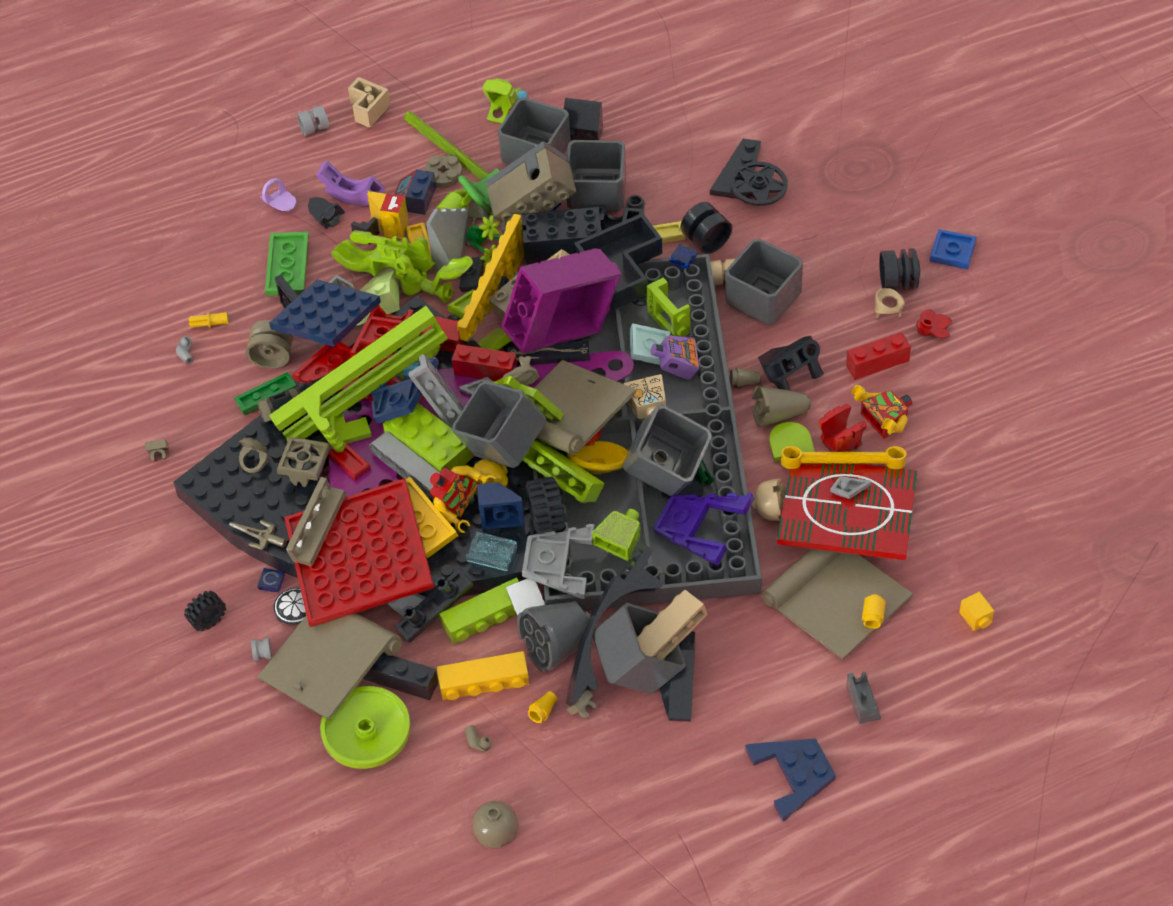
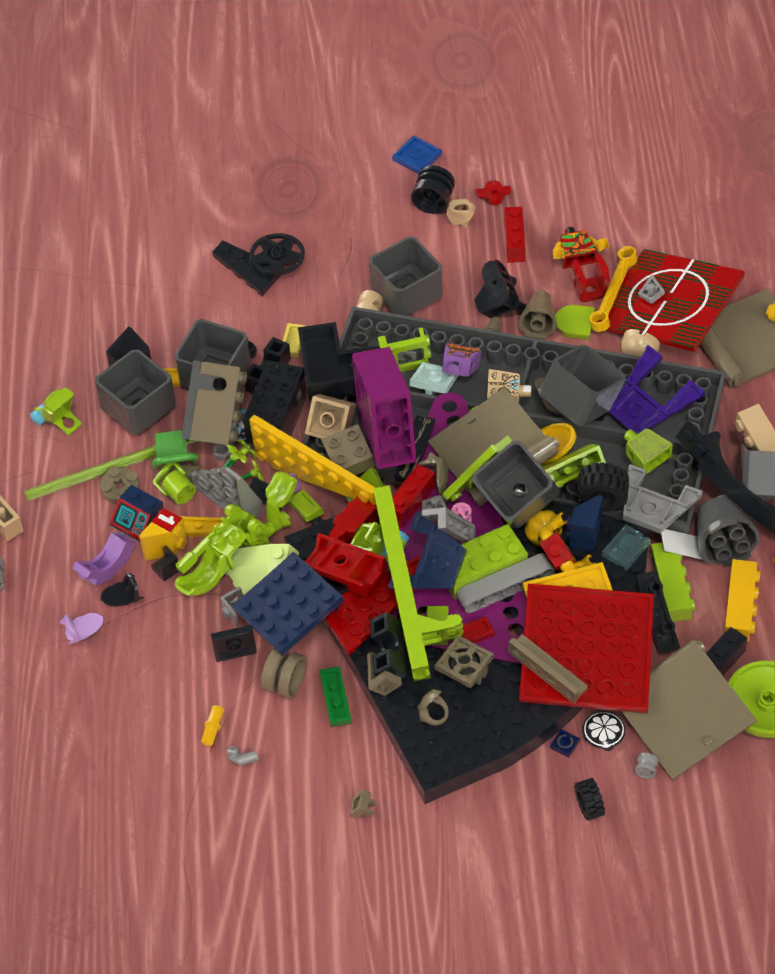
camera: 70 degrees left, 0 degrees up
dark tan piece [229,520,287,550] -> none
bright green plate [265,232,309,296] -> none
clear blue tile [670,244,697,269] -> none
black wheel [680,202,733,254] -> none

